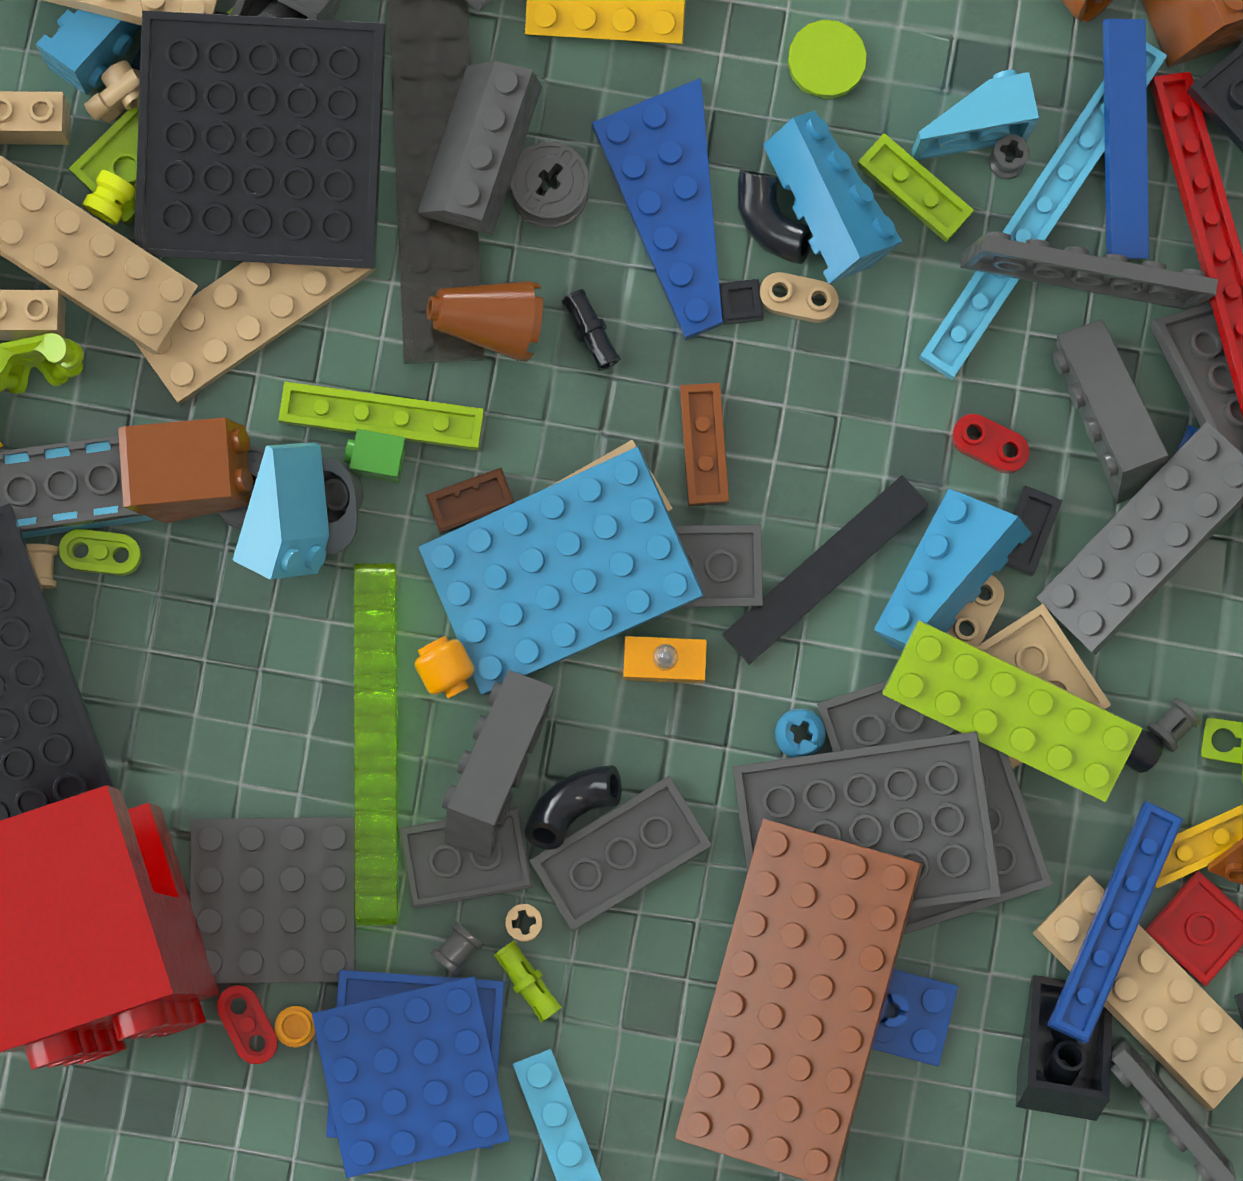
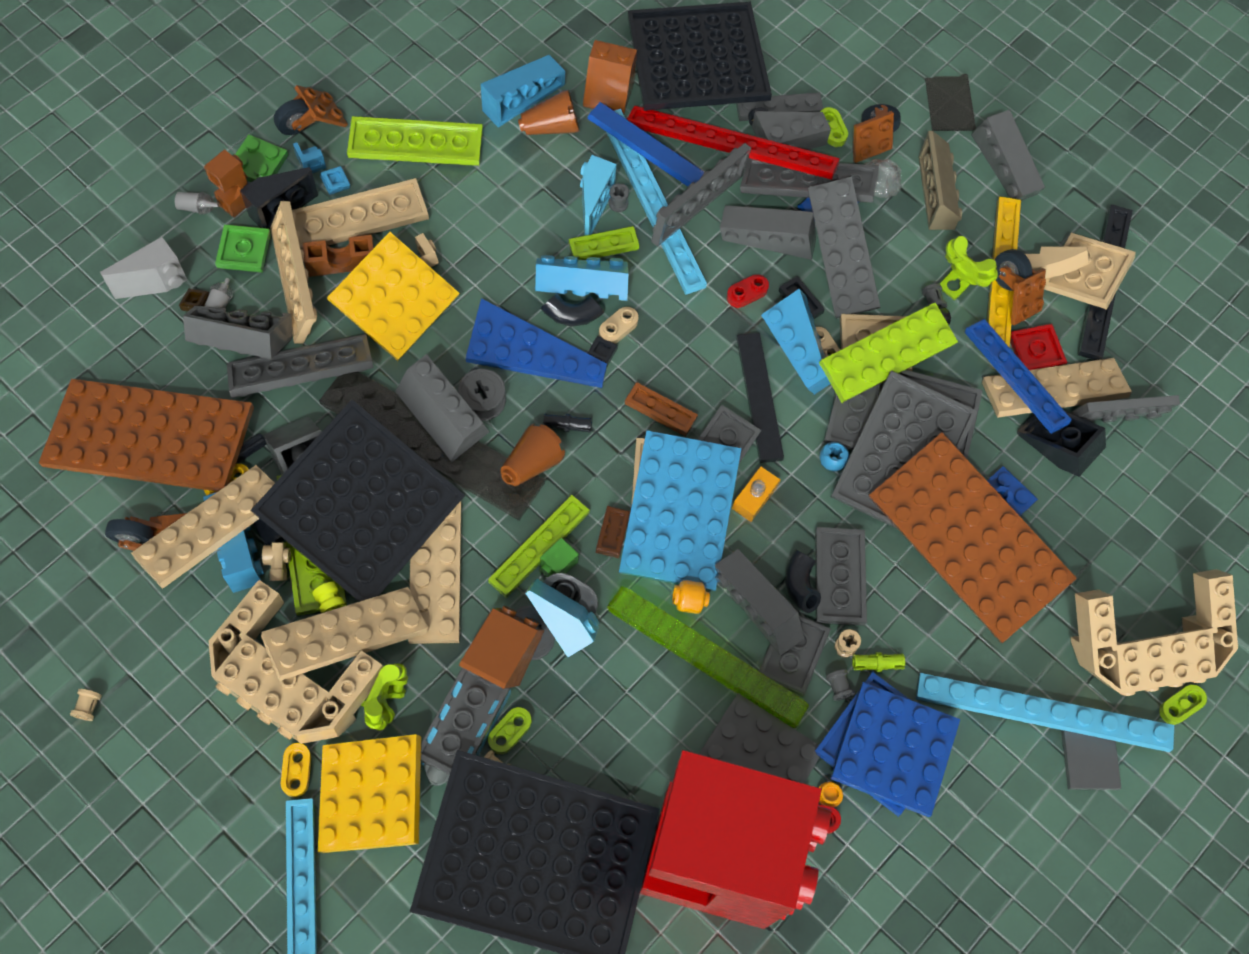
camera: 55 degrees left, 15 degrees down
lime tile [787,20,867,100] -> none

